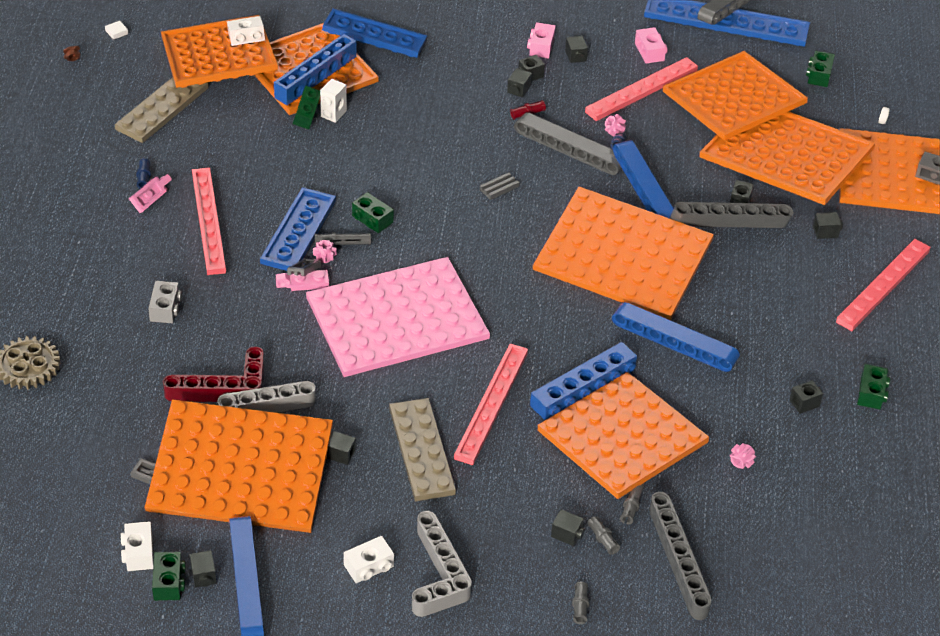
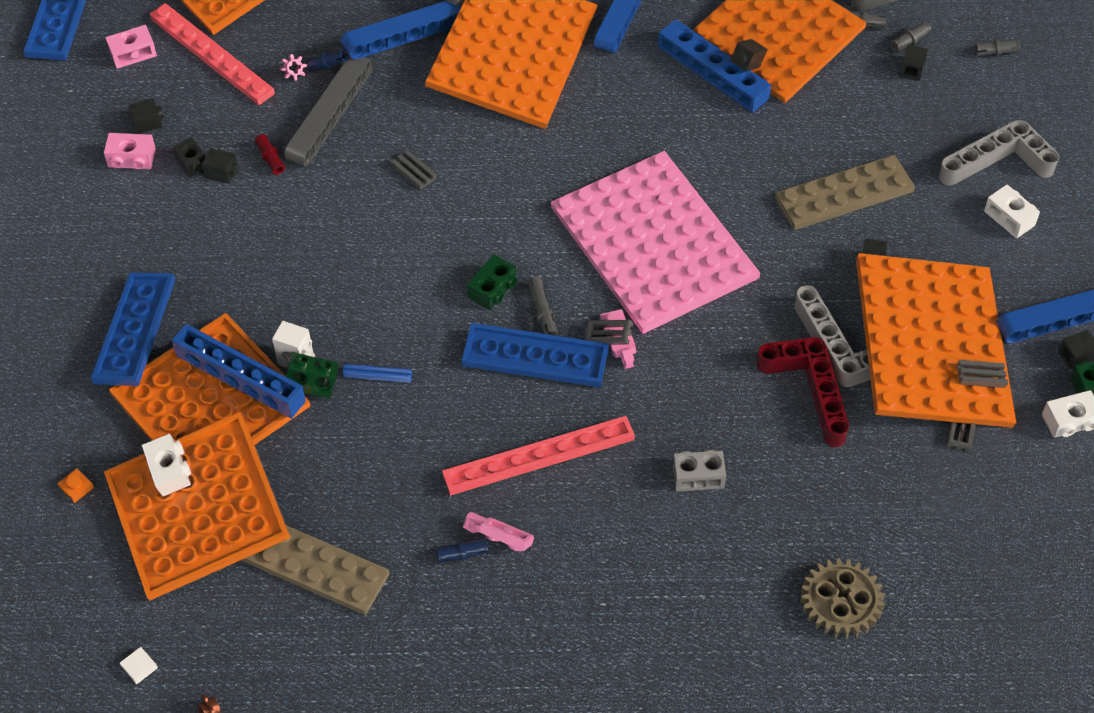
camera: 95 degrees left, 10 degrees up
bright pink gear [313,240,336,263] -> none
coral plate [454,344,528,465] -> none
none -> orange plate [57,469,94,503]
none -> blue axle [342,364,412,383]
none -> pearl dark grey brick [730,39,768,72]
none -> dark grey tile [956,360,1008,388]

